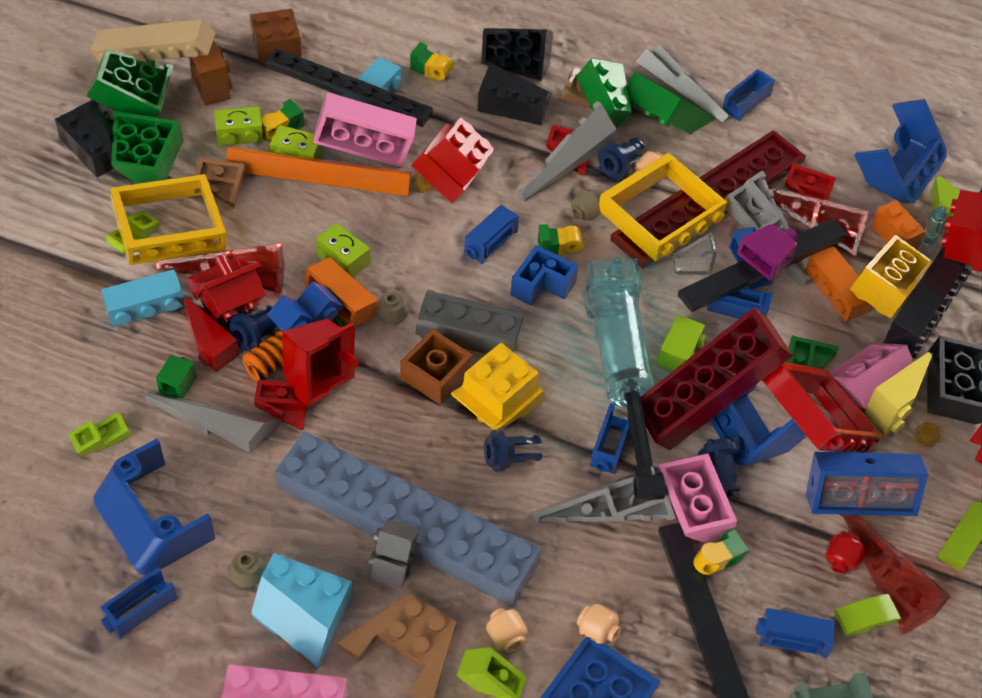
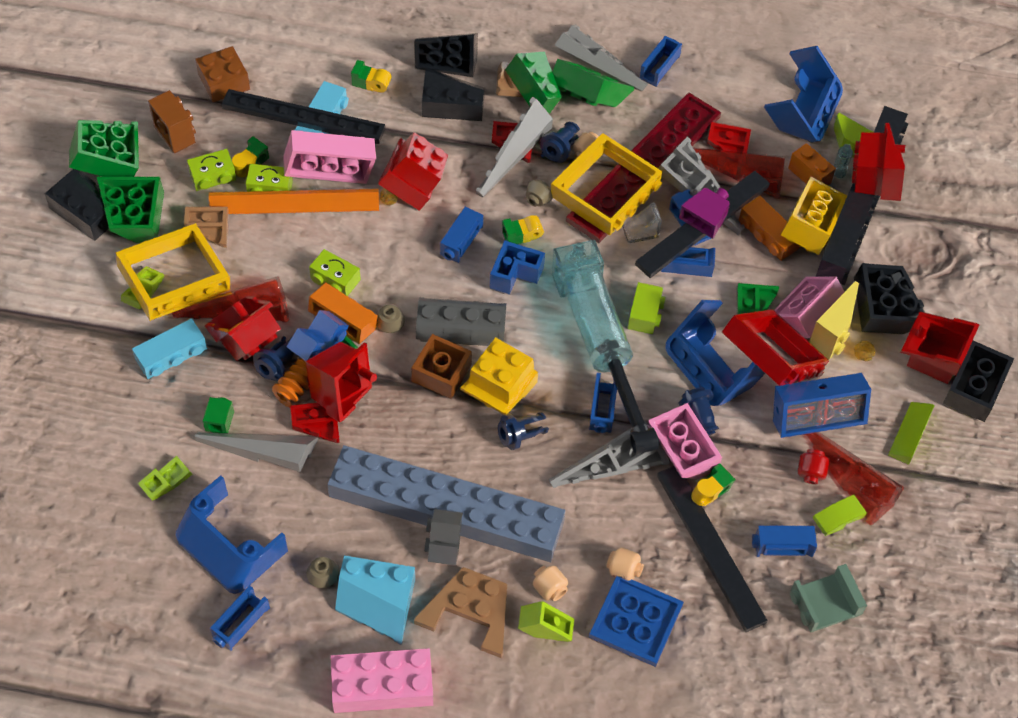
camera: 10 degrees left, 5 degrees up
tan brick [90,19,216,63] -> none
red slope [183,297,240,372] -> none
dark red brick [640,307,793,450] -> none

